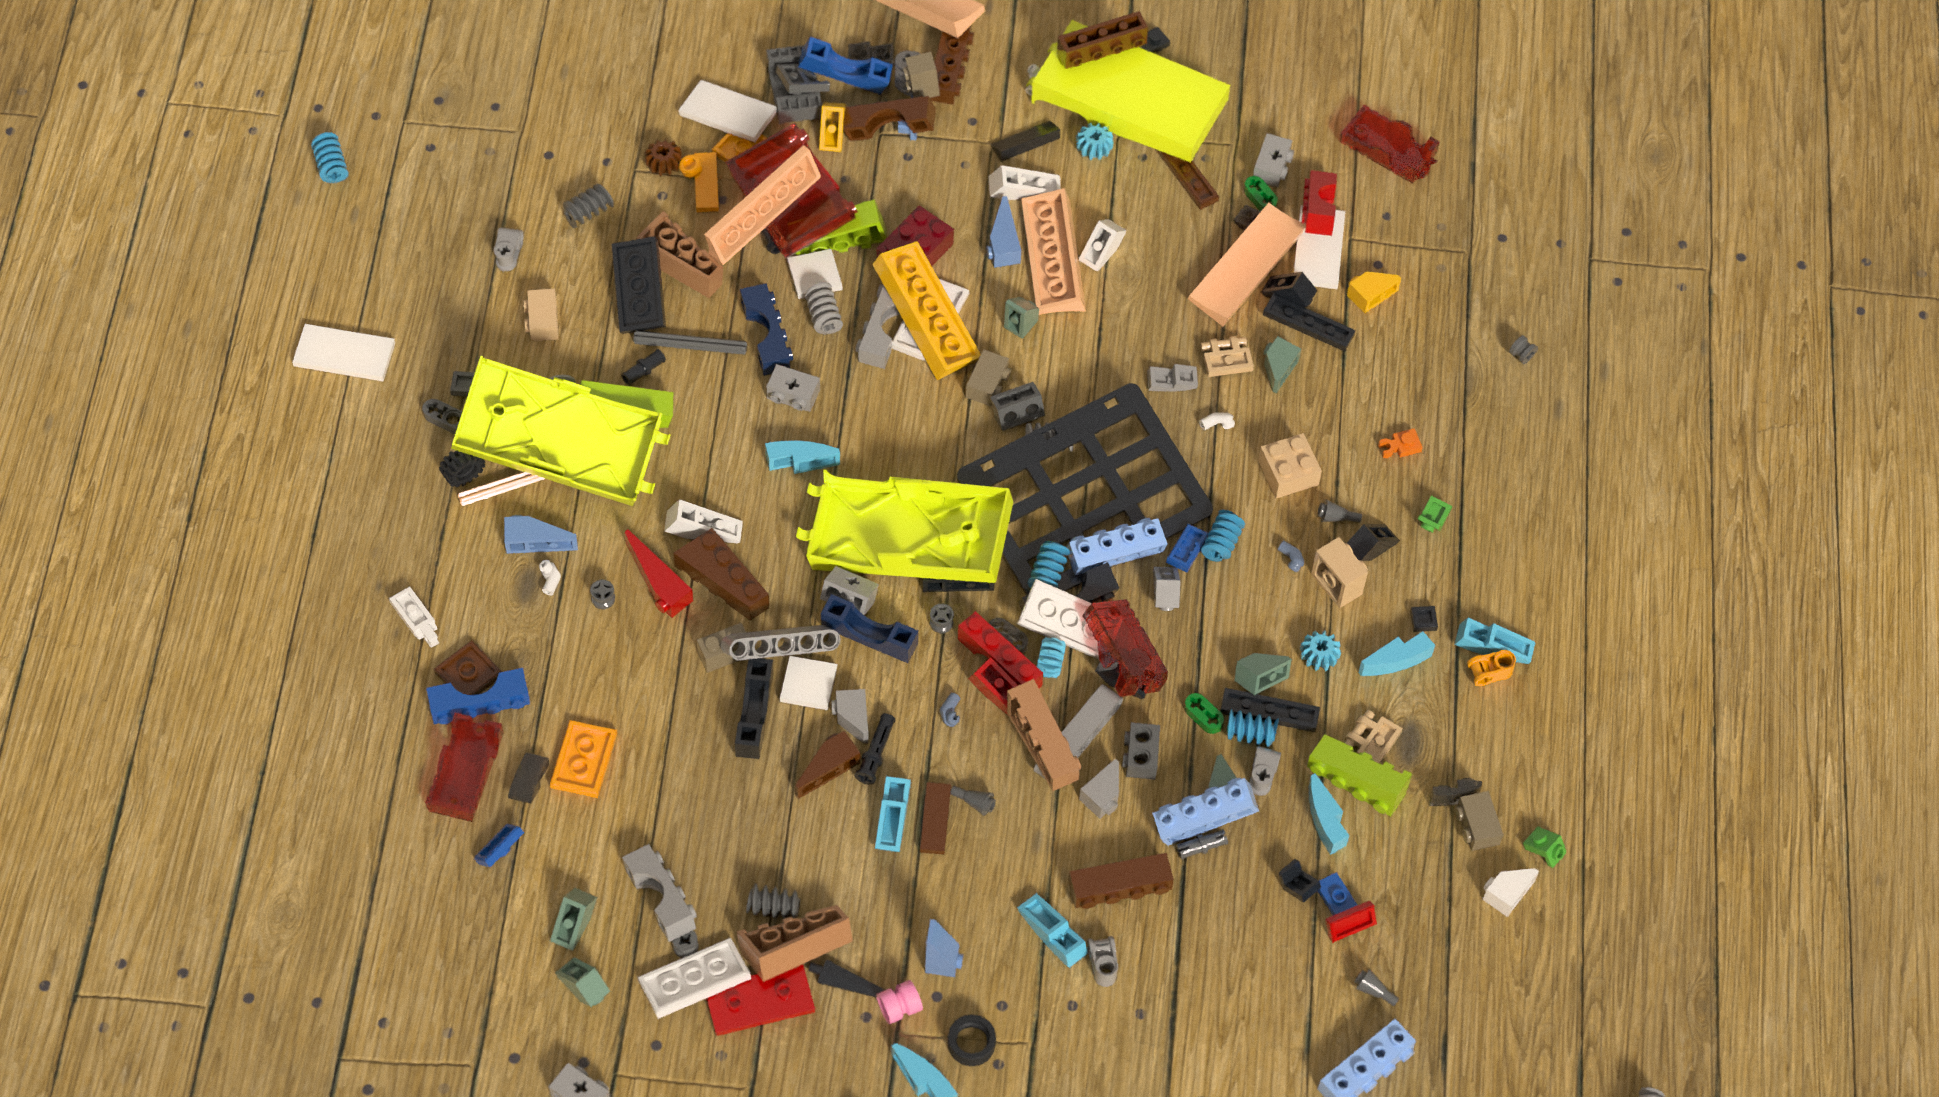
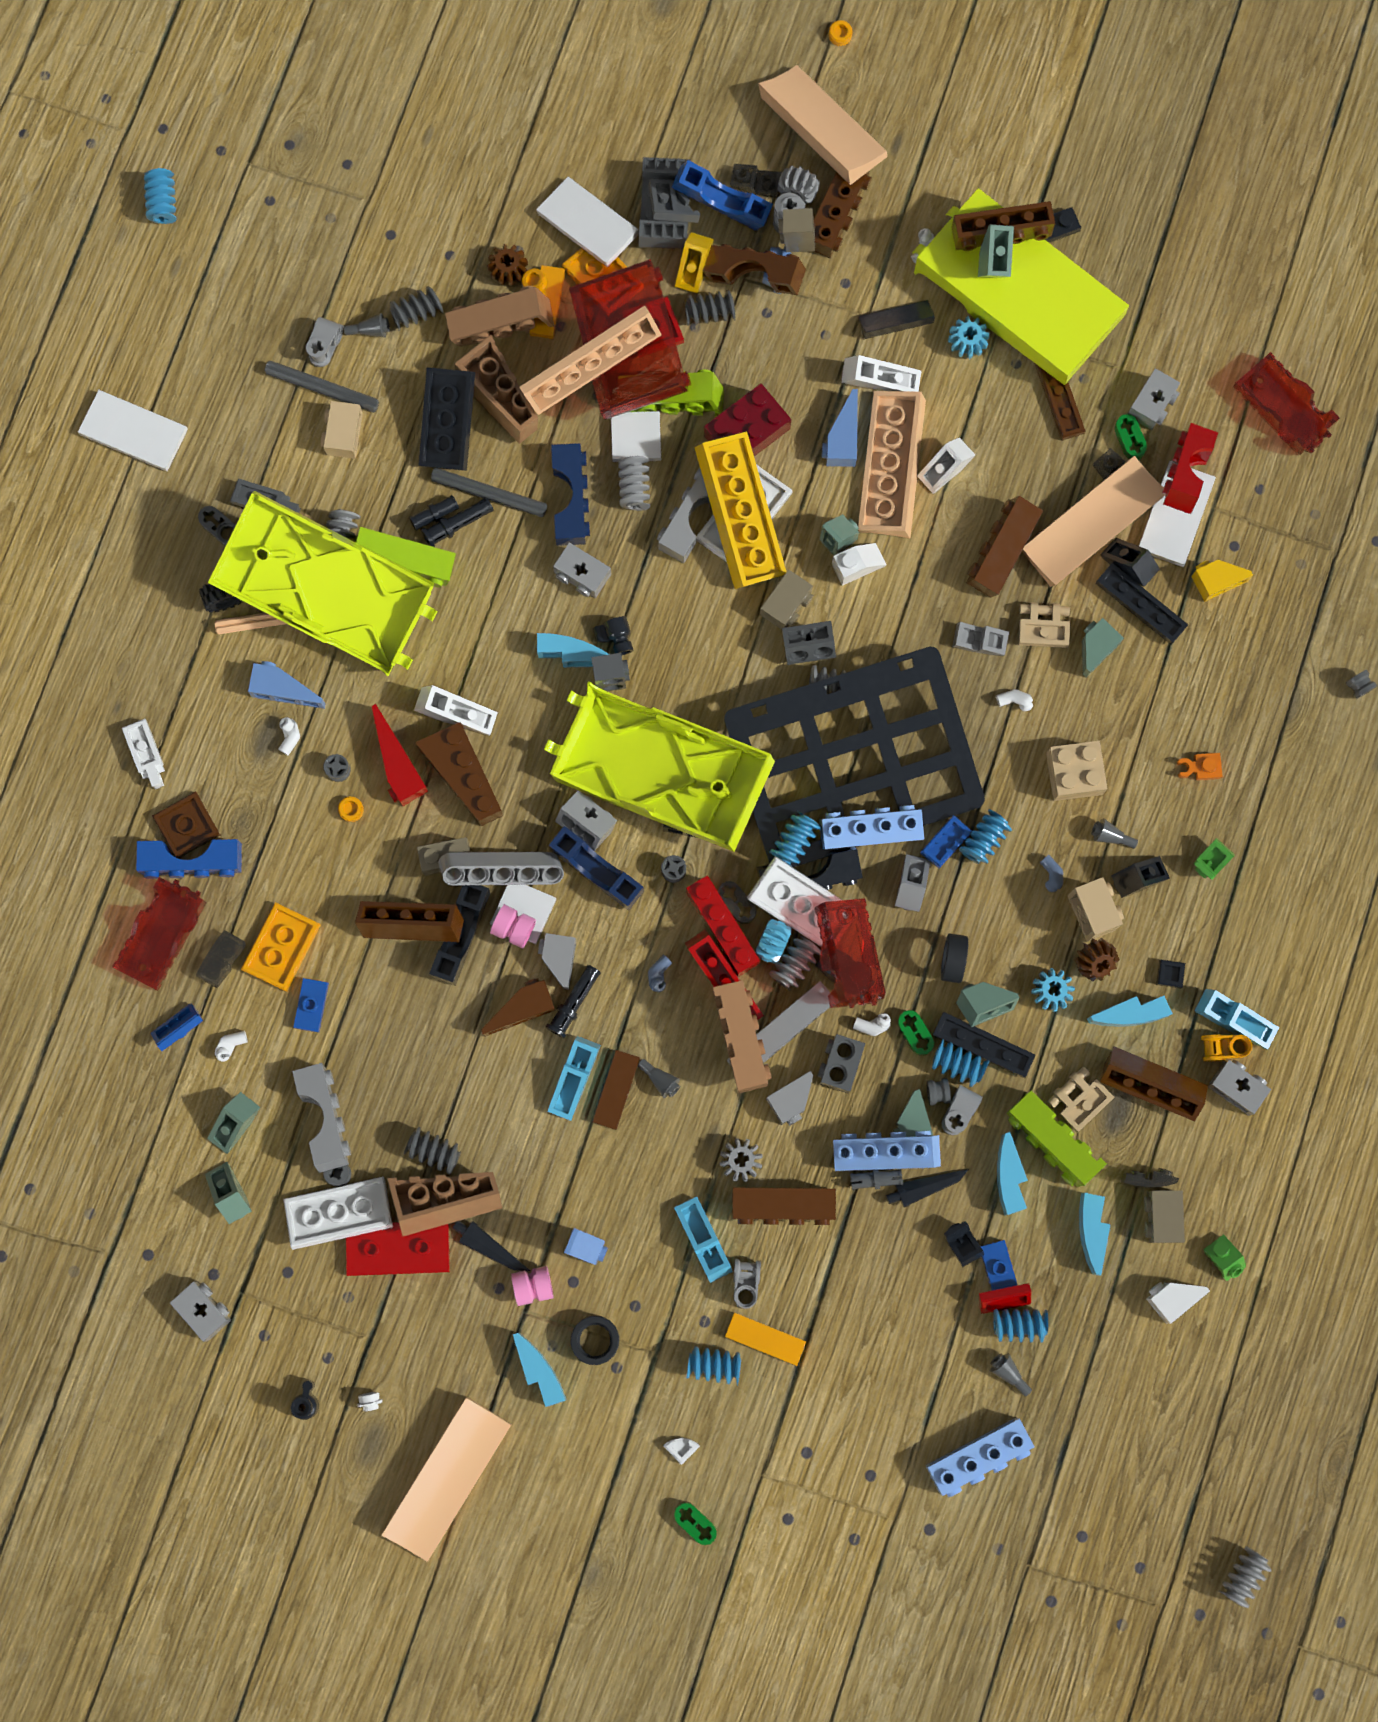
camera: 15 degrees right, 20 degrees up
none -> white arm [215,1031,248,1062]
none -> dark grey axle [265,361,379,412]
none -> blue plate [293,978,329,1033]
none -> light orange tile [338,796,364,822]
none -> dark grey cone [344,313,390,338]
none -> reddish brown brick [355,901,464,942]
none -> black pin [421,497,494,547]
none -> medium nougat wedge [445,286,556,347]
none -> bright pink wheel [490,904,536,949]
none -> dark grey brick [591,653,630,691]
none -> black piece [593,616,634,656]
none -> dark grey piece [685,290,735,326]
none -> dark azure piece [686,1346,741,1386]
none -> light grey gear [720,1139,763,1182]
none -> light orange tile [725,1313,806,1366]
none -> light grey piece [769,935,823,991]
none -> light grey gear [777,166,819,205]
none -> white slope [832,543,886,586]
none -> white arm [853,1013,891,1036]
none -> black bar [886,1169,969,1208]
none -> dark grey wheel [926,1078,951,1105]
none -> black tyre [941,933,969,983]
none -> reddish brown brick [966,496,1043,598]
none -> sand green slope [978,225,1014,278]
none -> dark azure piece [993,1309,1049,1343]
none -> reddish brown gear [1074,938,1120,982]
none -> medium azure slope [1079,1193,1111,1276]
none -> reddish brown brick [1100,1046,1208,1121]
none -> light grey brick [1208,1060,1271,1116]

